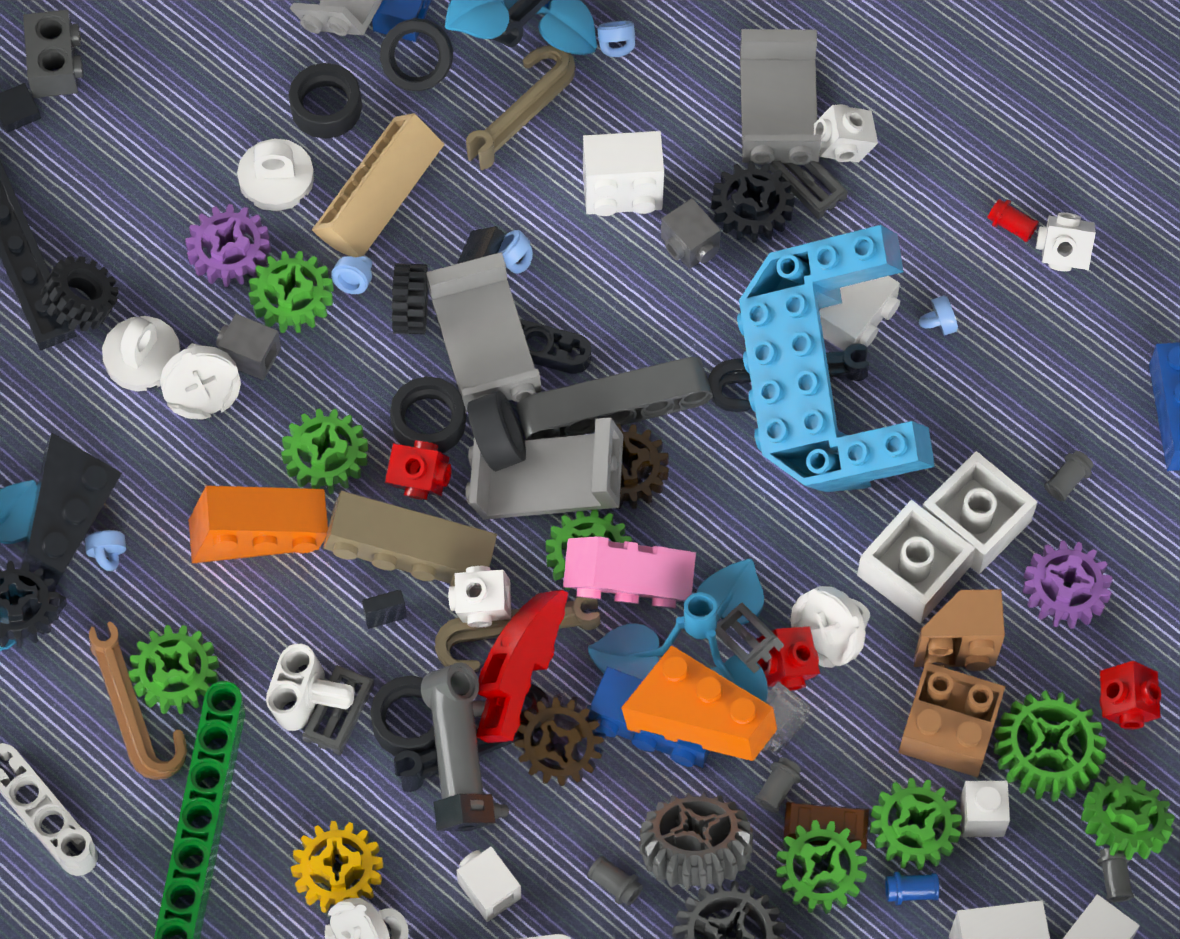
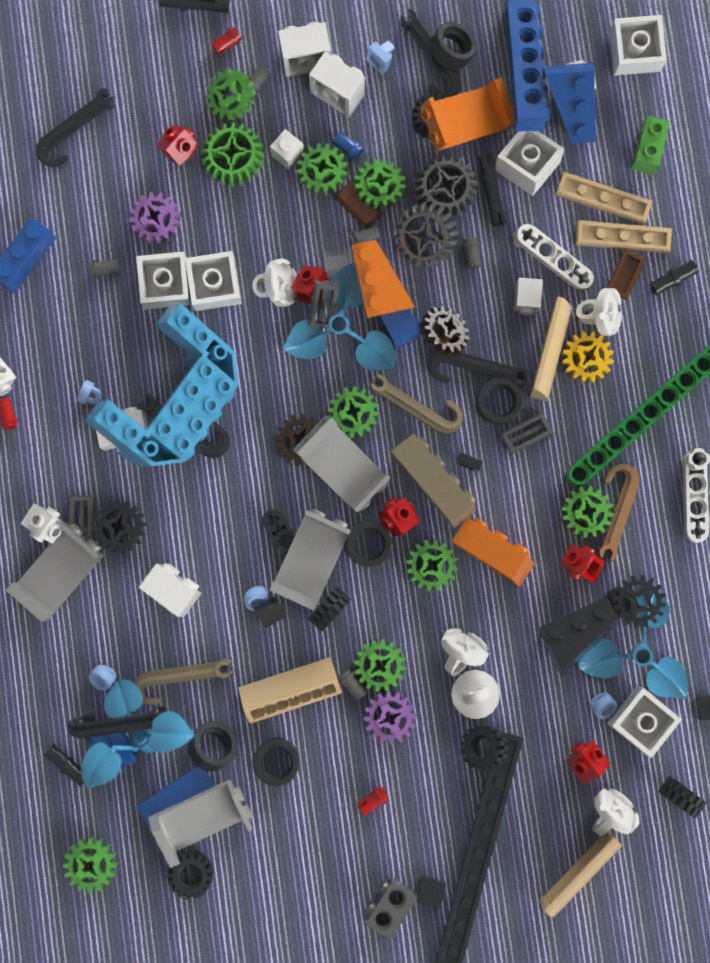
camera: 140 degrees left, 20 degrees up
light blue tile [85,530,126,571] -> none
flat silver brick [216,314,281,381] -> none
white tile [237,138,314,211] -> none
white beam [266,644,355,731] -> none
light blue tile [331,256,373,294] -> none
dark grey piece [421,662,509,831] -> none
white brick [448,566,511,628] -> none
black tyre [468,391,526,472] -> none
red slope [476,590,569,743] -> none
dark grey beam [516,357,713,440] -> none
bright pink wedge [563,536,696,608] -> none
flat silver brick [661,198,721,269] -> none
medium nougat slope [898,662,1006,778] -> none
medium nougat slope [913,589,1005,671] -> none
none -> dark grey pin [338,669,367,701]
none -> red pin [357,786,389,816]
none -> tan slope [530,296,572,402]
none -> red brick [560,544,605,583]

